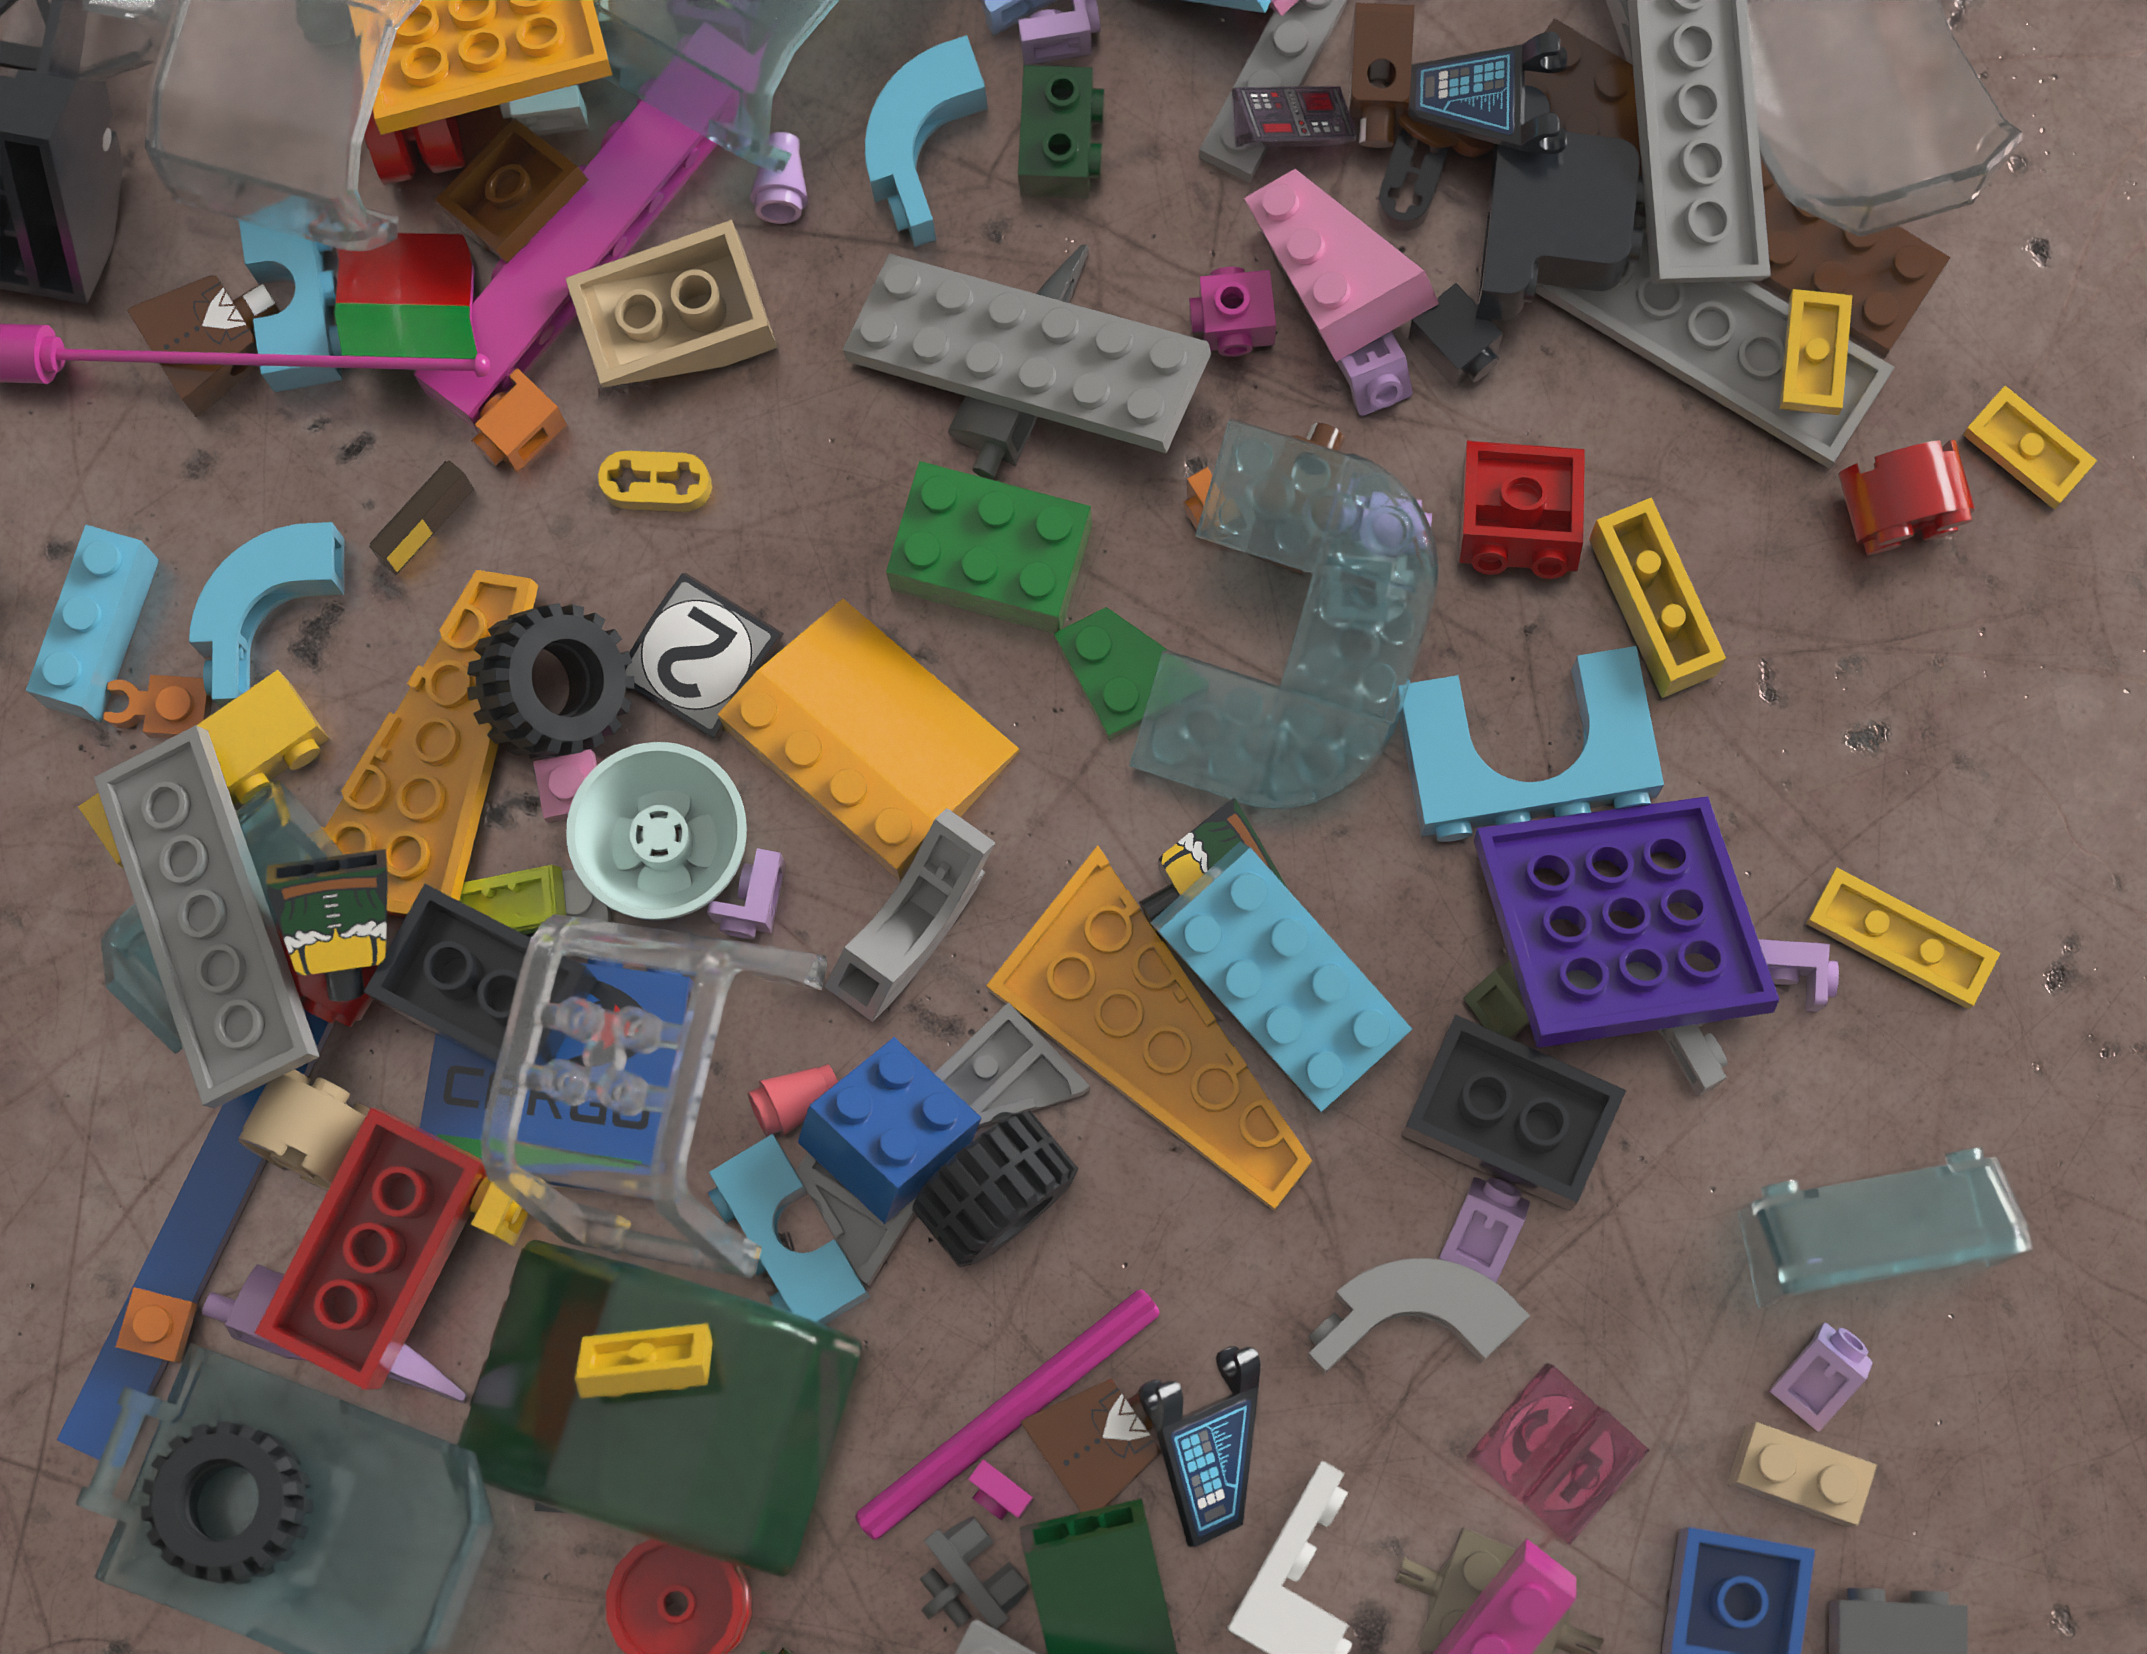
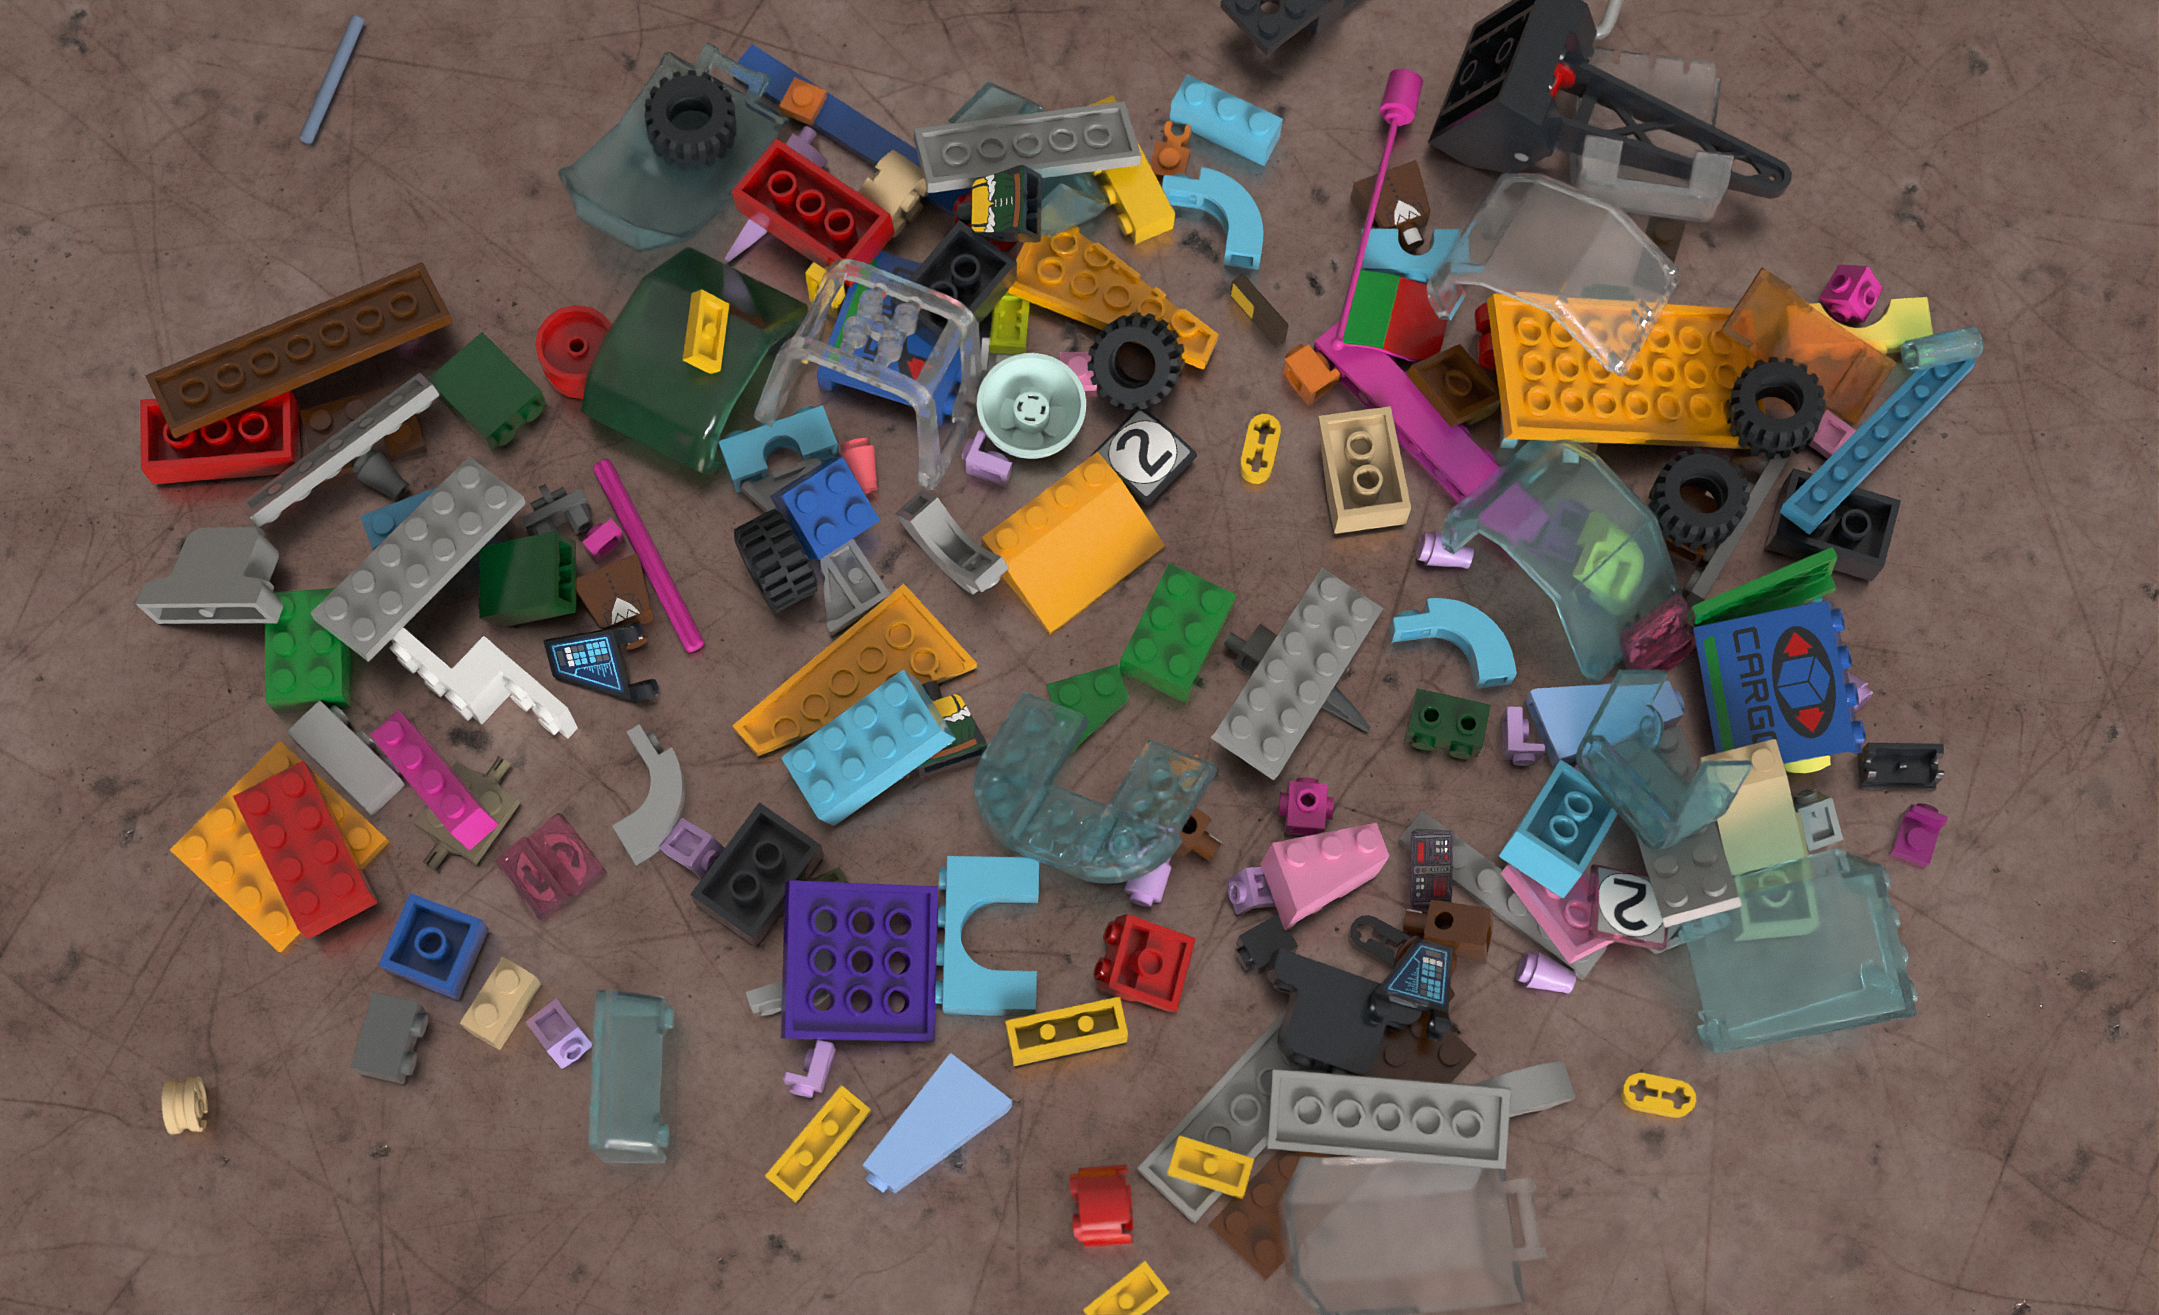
camera: 90 degrees right, 5 degrees down
none -> light blue slope [863,1053,1012,1193]

